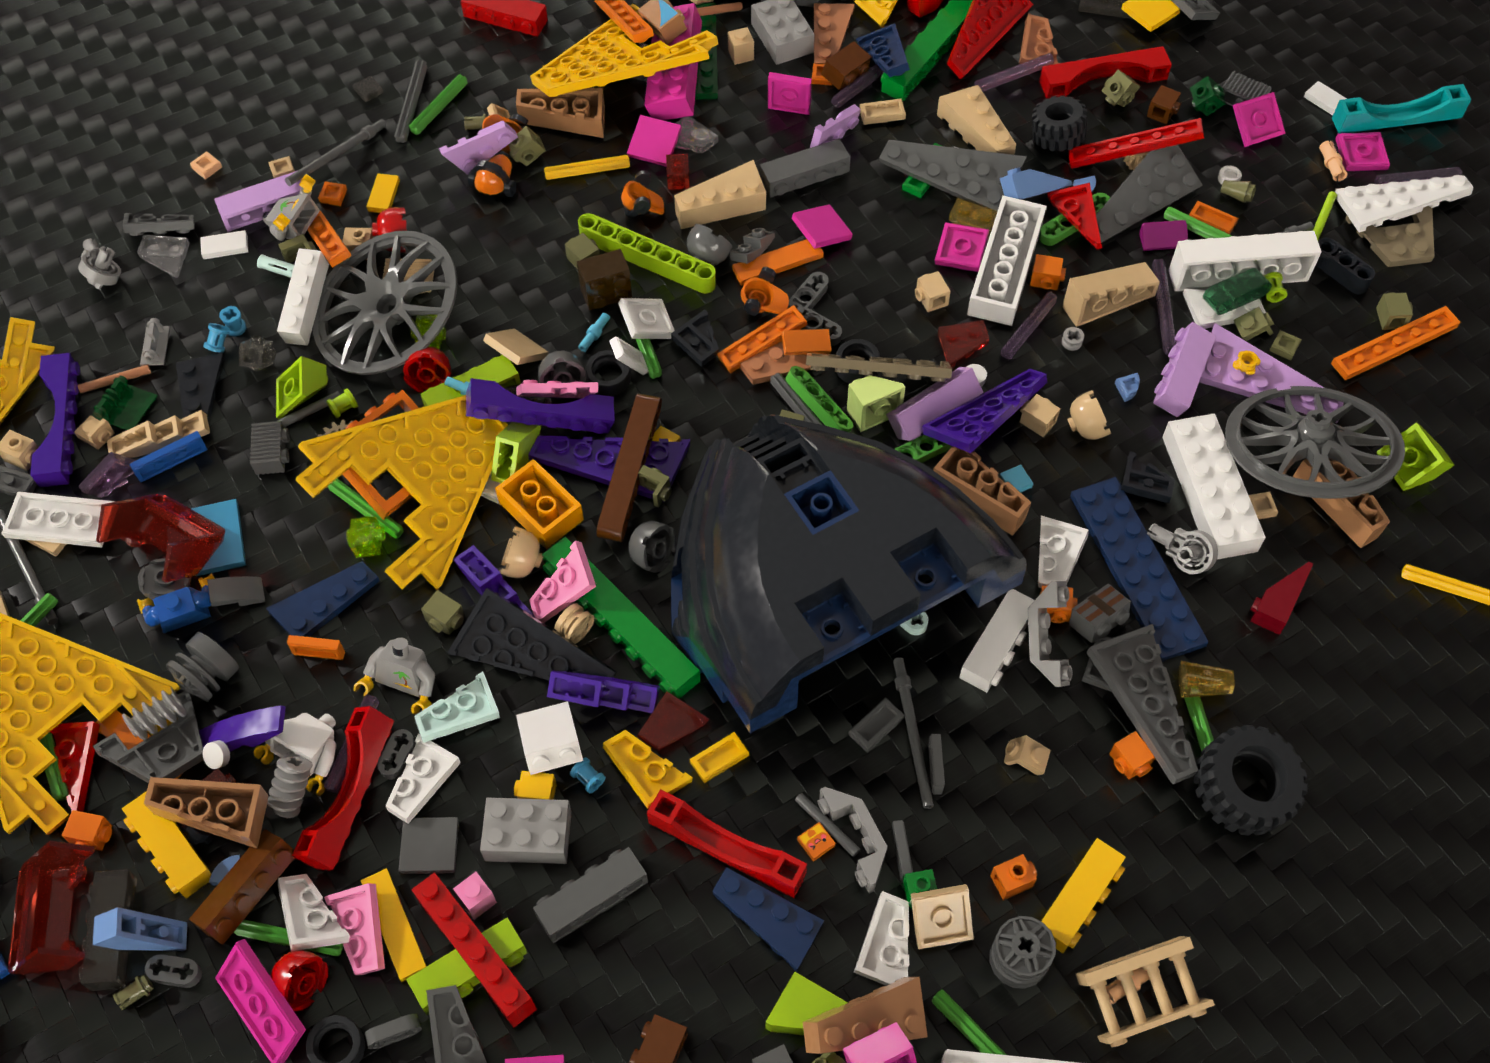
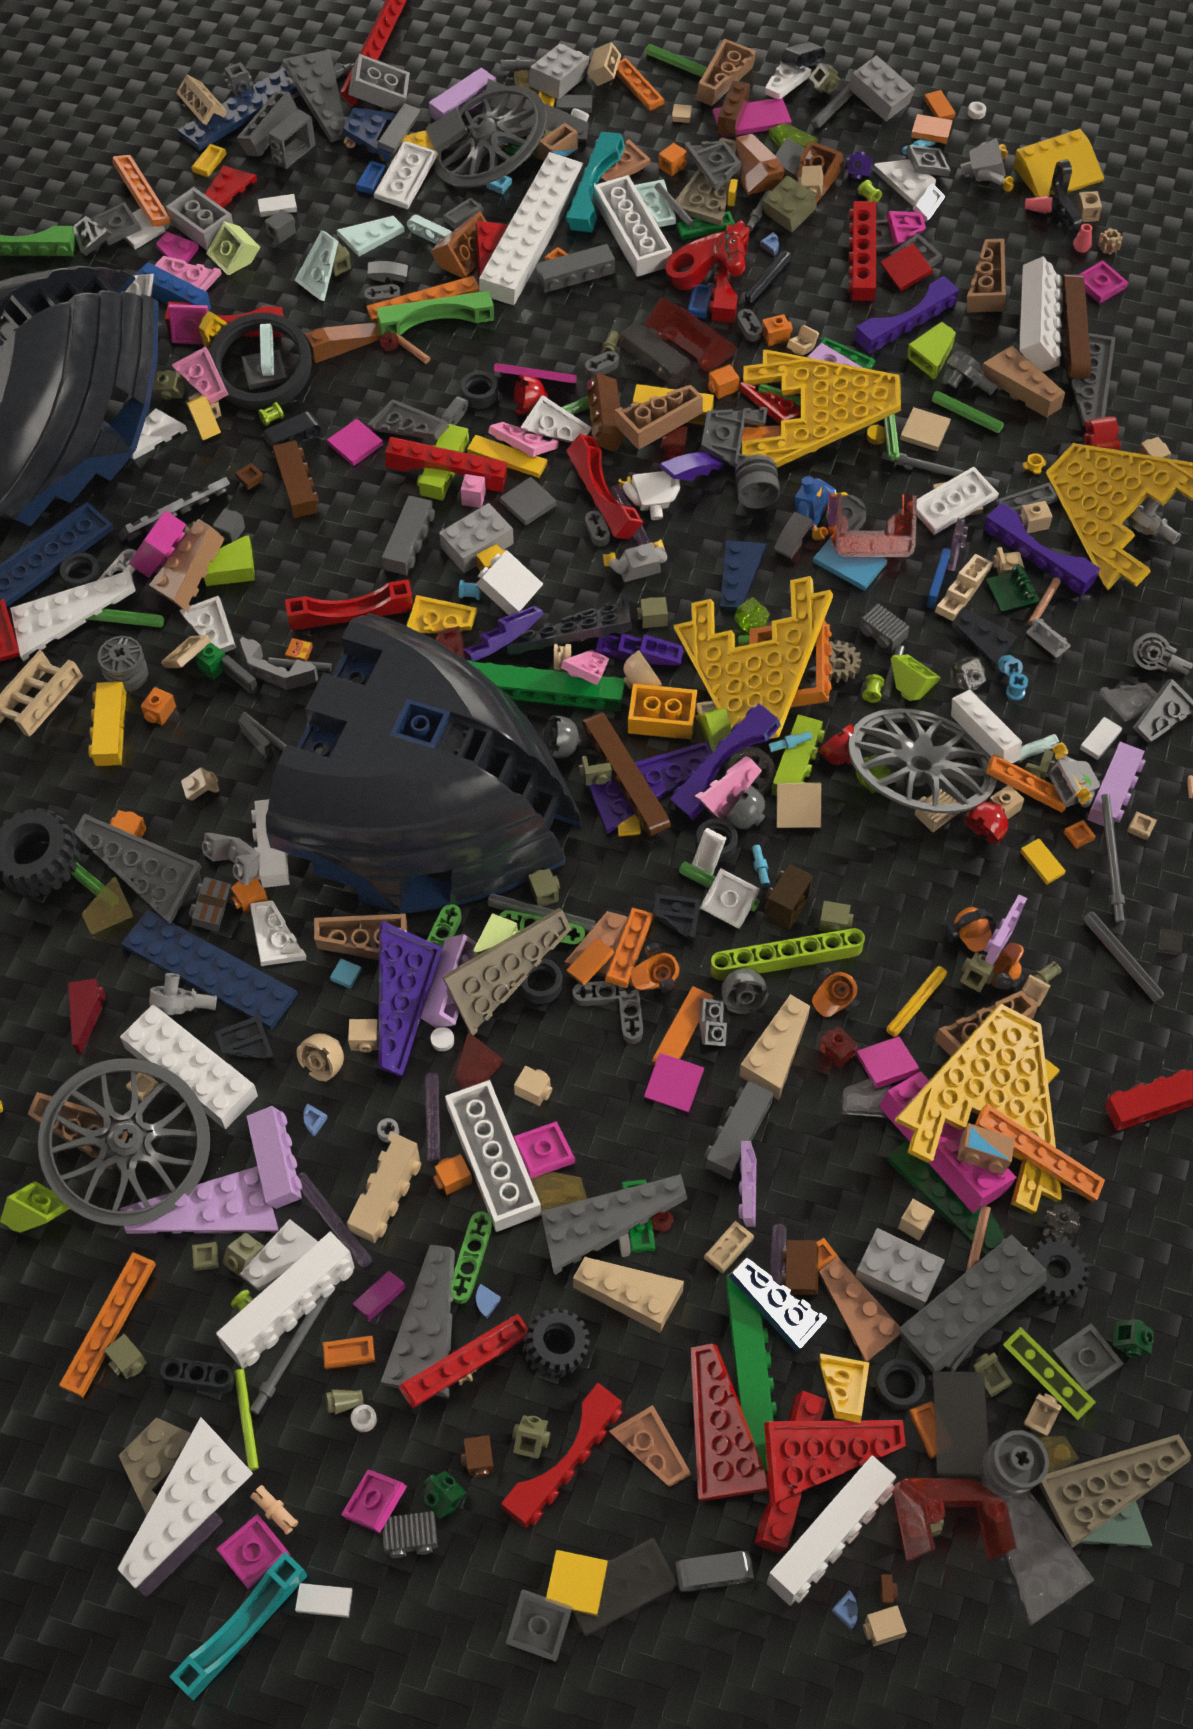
camera: 140 degrees right, 0 degrees up
medium blue slope [93,907,187,951] -> none
light grey piece [122,687,187,741] -> none
white tile [203,740,230,769] -> none
light grey piece [267,756,313,818] -> none
orange tile [287,635,345,660] -> none
white wing [386,733,461,824] -> none
bright green axle [409,74,468,135] -> none
light aqua wing [414,671,500,743] -> none
dark blue wing [713,867,824,972] -> none
dark pink tile [768,72,812,115] -> none
clear purple axle [974,53,1054,92] -> none
medium blue slope [1000,167,1073,200] -> none
red wing [1047,183,1102,249] -> none
bright green axle [1163,207,1232,239] -> none
clear green beam [1203,268,1272,315] -> none
yellow plate [1233,351,1261,375] -> none

